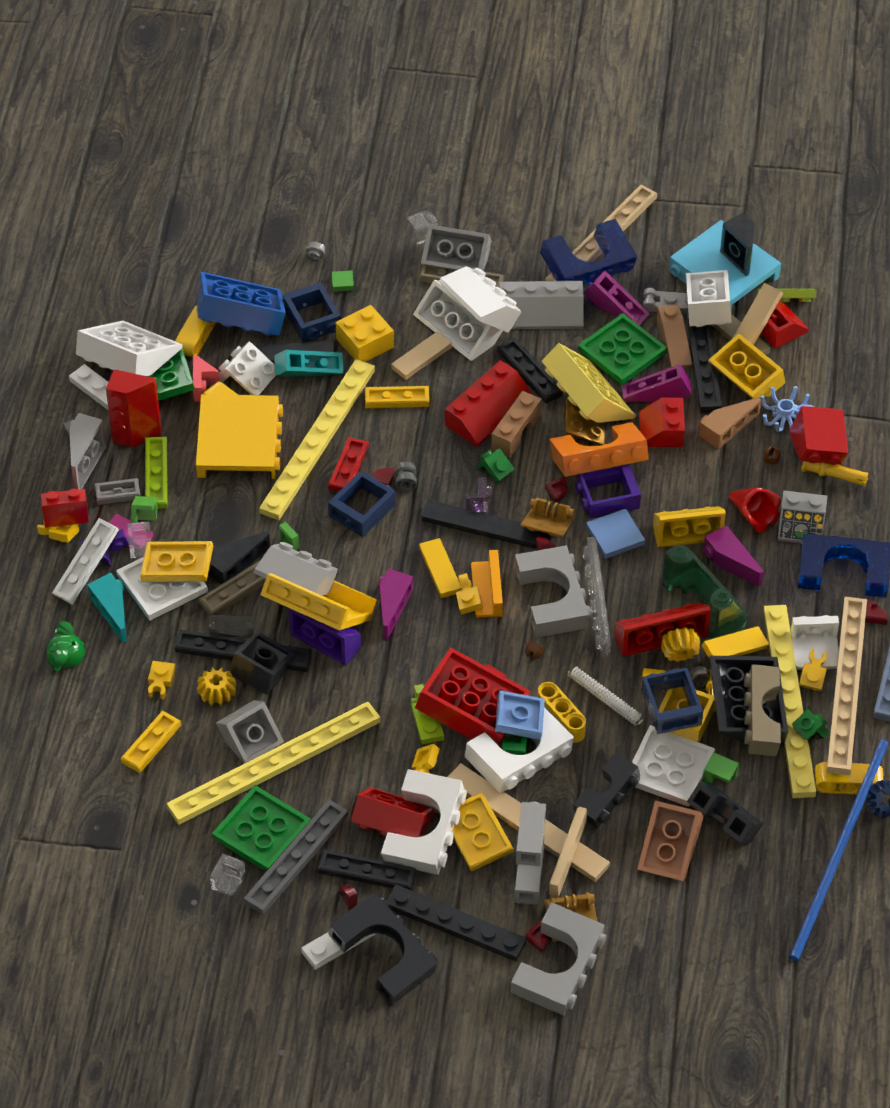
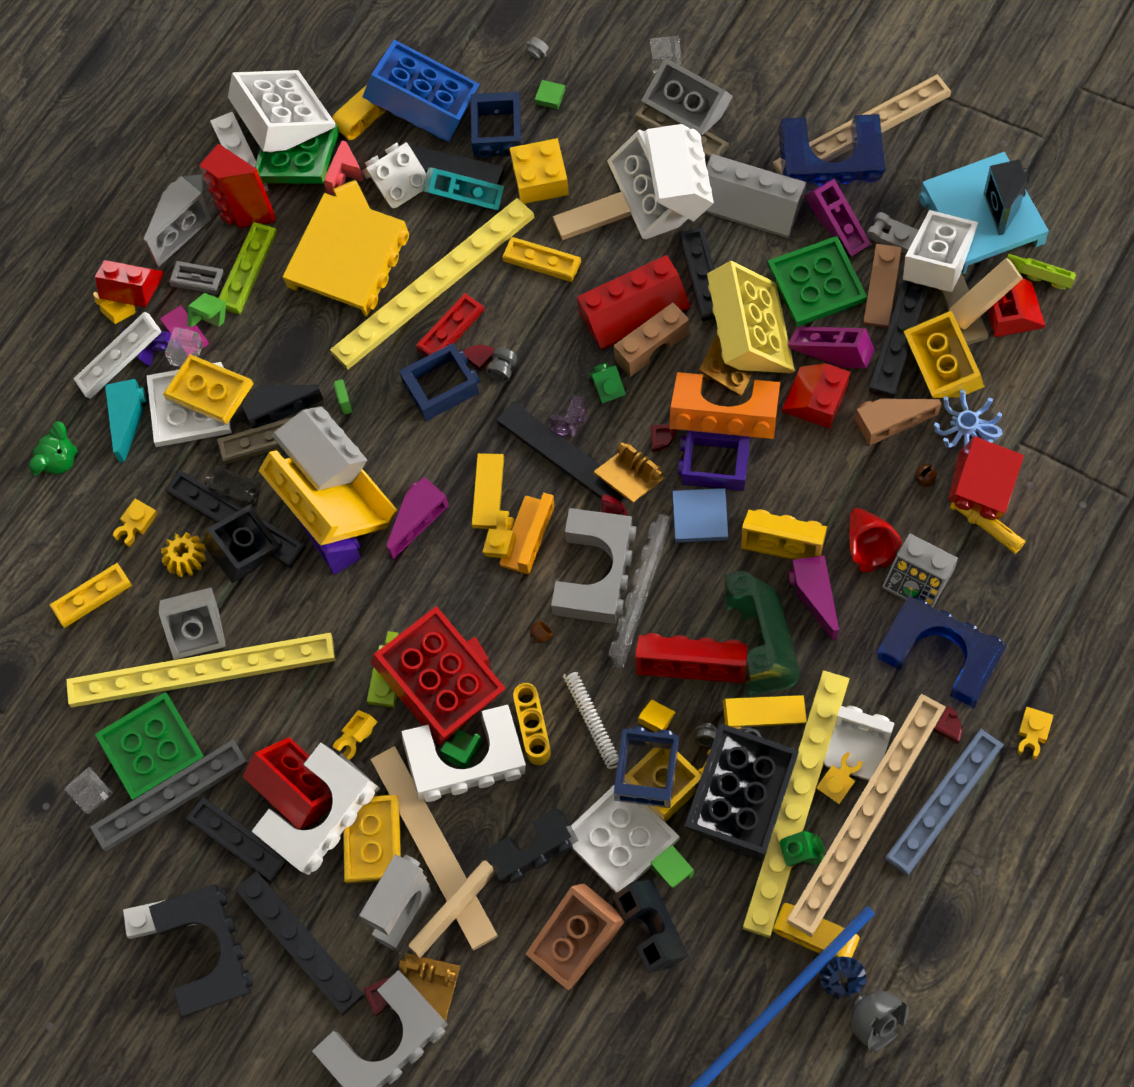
camera: 30 degrees right, 15 degrees up
dark red tile [339,885,357,910] -> none
medium blue tile [495,691,545,740] -> none
yellow gear [661,627,700,662] -> none
dark tan arch [744,664,781,756] -> none

